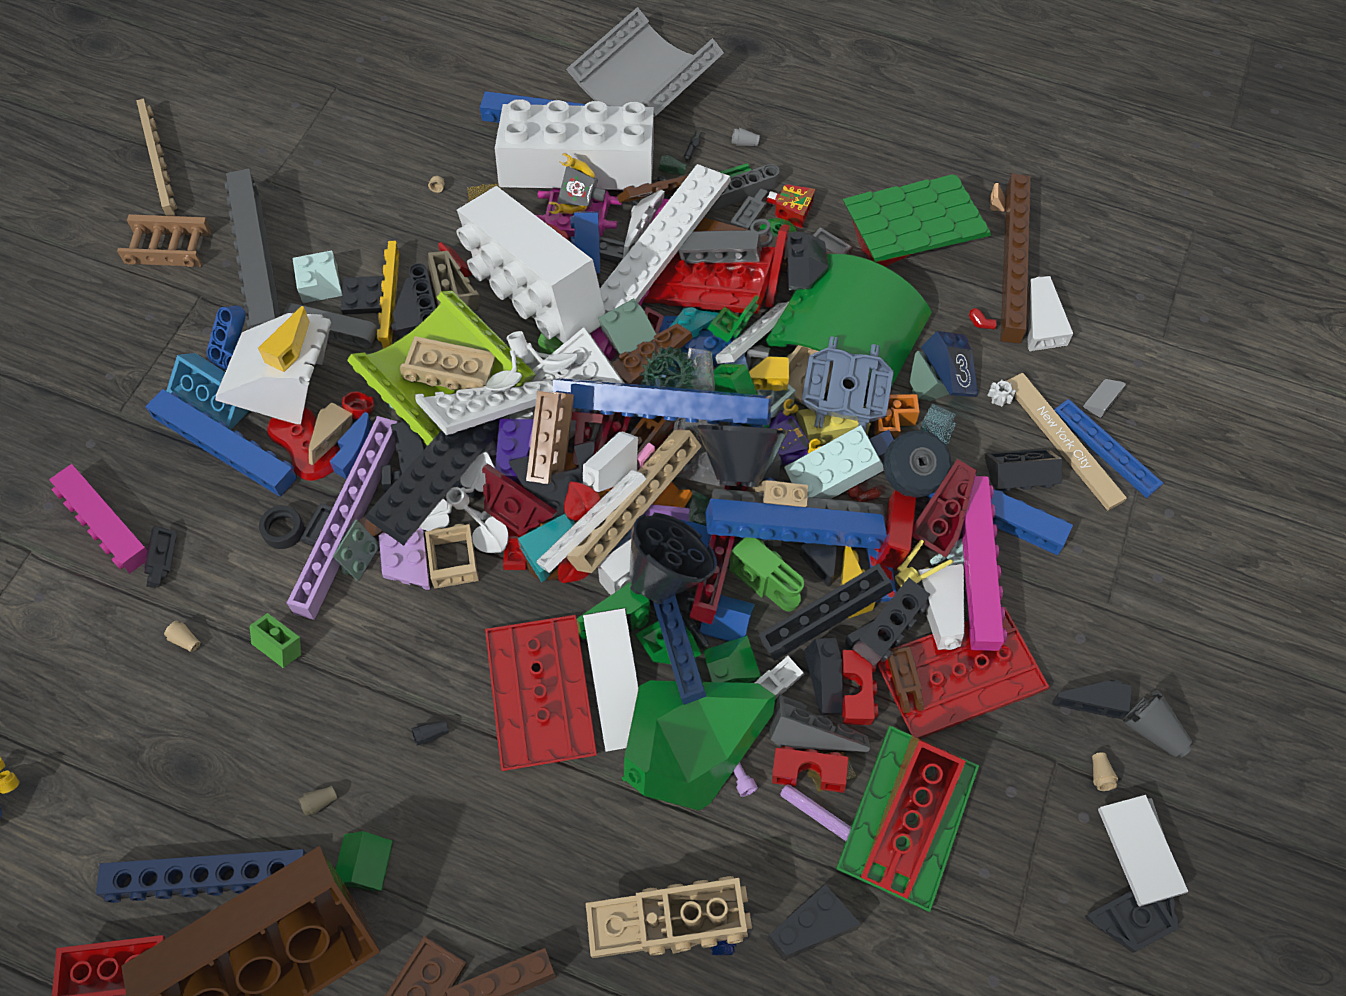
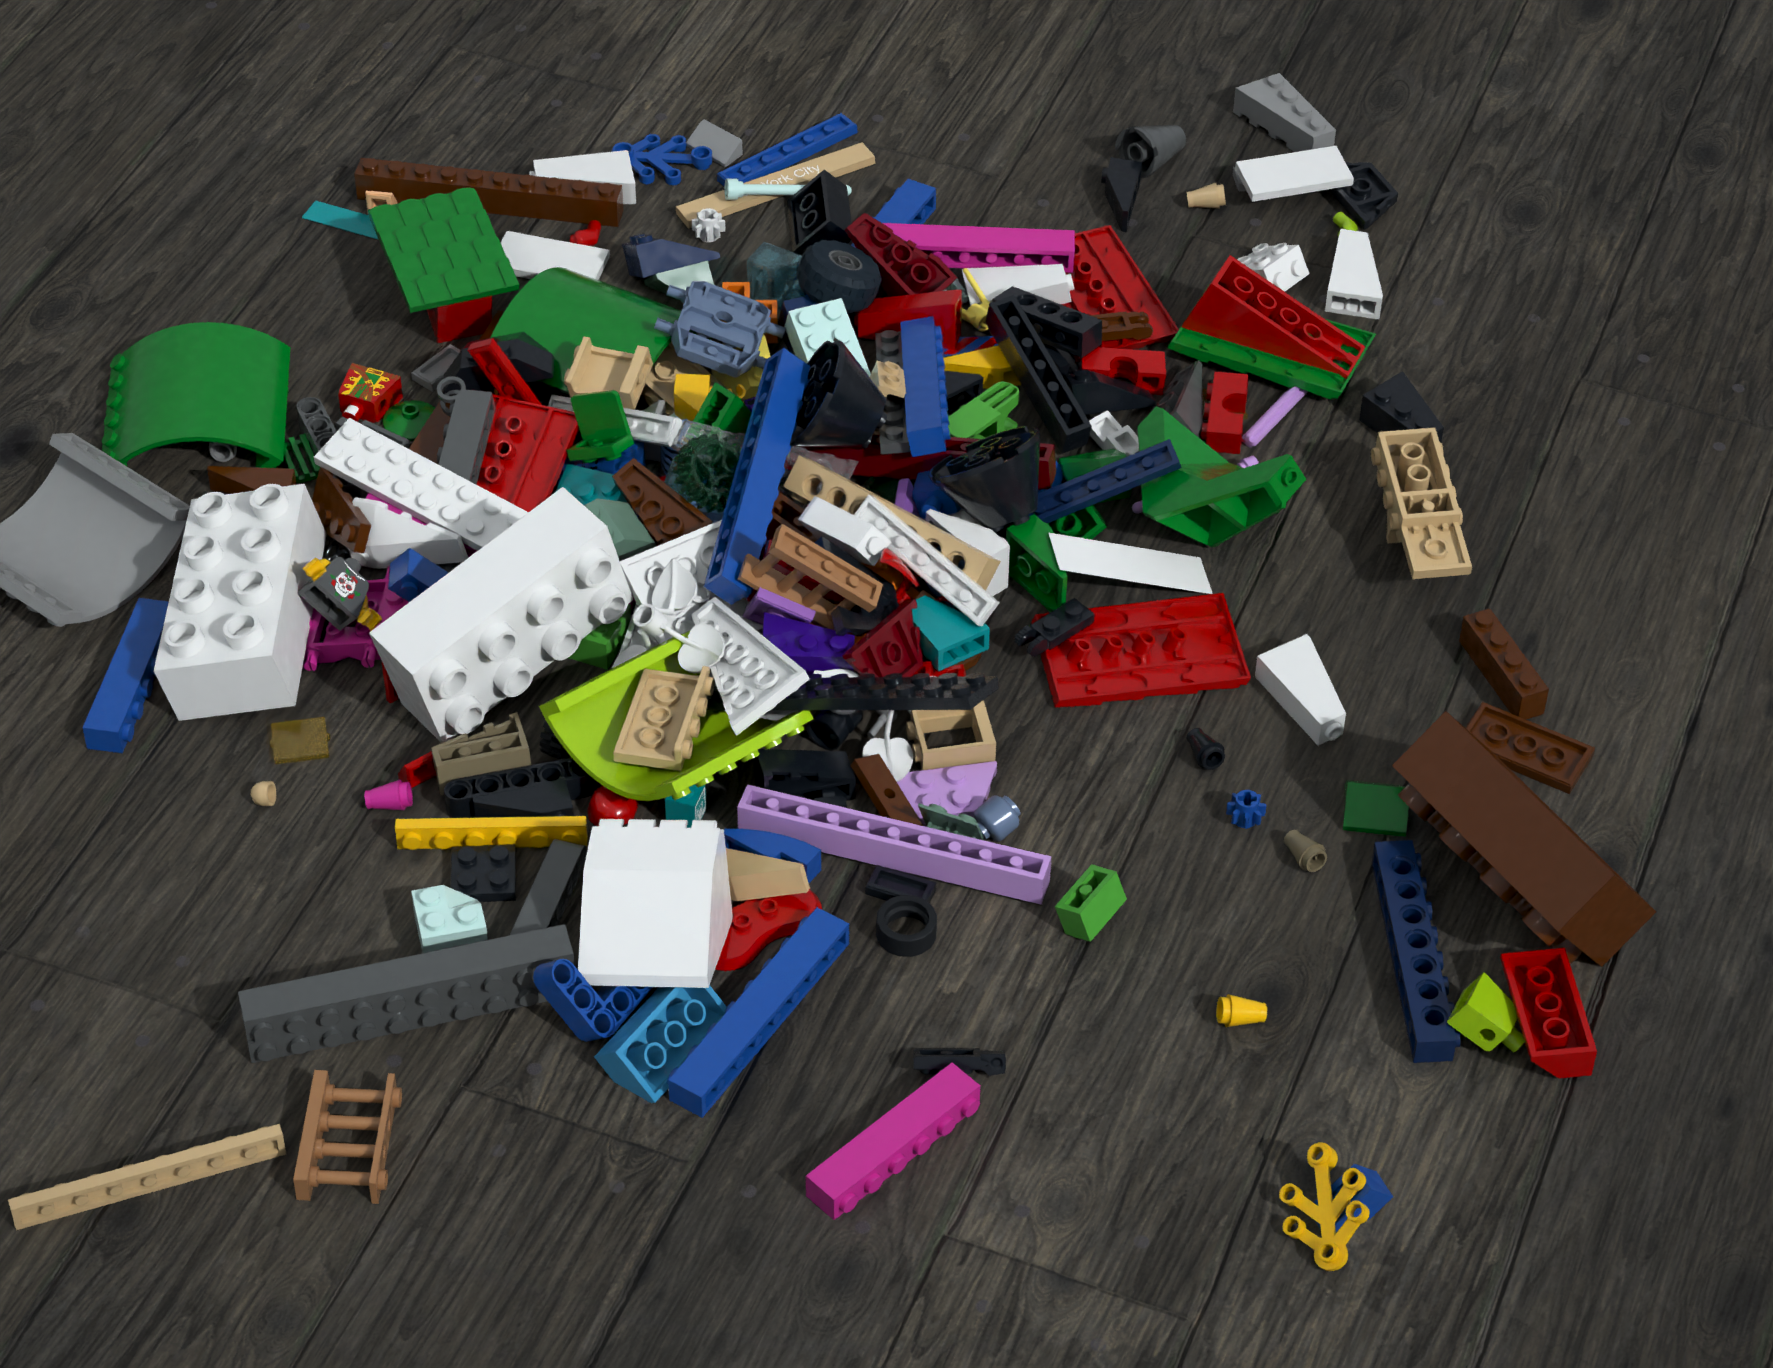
camera: 90 degrees left, 15 degrees down
tan cone [164,621,201,653] -> none
yellow slope [258,306,310,372] -> none
none -> green panel [101,322,291,468]
none -> reddish brown slope [207,466,297,494]
none -> teal sticker [302,201,379,240]
none -> dark pink cone [364,780,413,810]
none -> white tile [501,231,610,280]
none -> tan panel [564,336,653,410]
none -> blue plant [611,134,713,185]
none -> light aqua piece [724,178,852,200]
none -> sand blue head [974,795,1021,842]
none -> black hinge [1014,598,1095,657]
none -> yellow cone [1216,994,1267,1027]
none -> blue gear [1226,790,1266,829]
none -> light grey wedge [1233,73,1336,152]
none -> white bracket [1237,243,1309,292]
none -> white slope [1255,634,1346,745]
none -> white slope [1325,229,1383,319]
none -> lime arm [1333,212,1358,237]
none -> lime torso [1447,972,1525,1053]

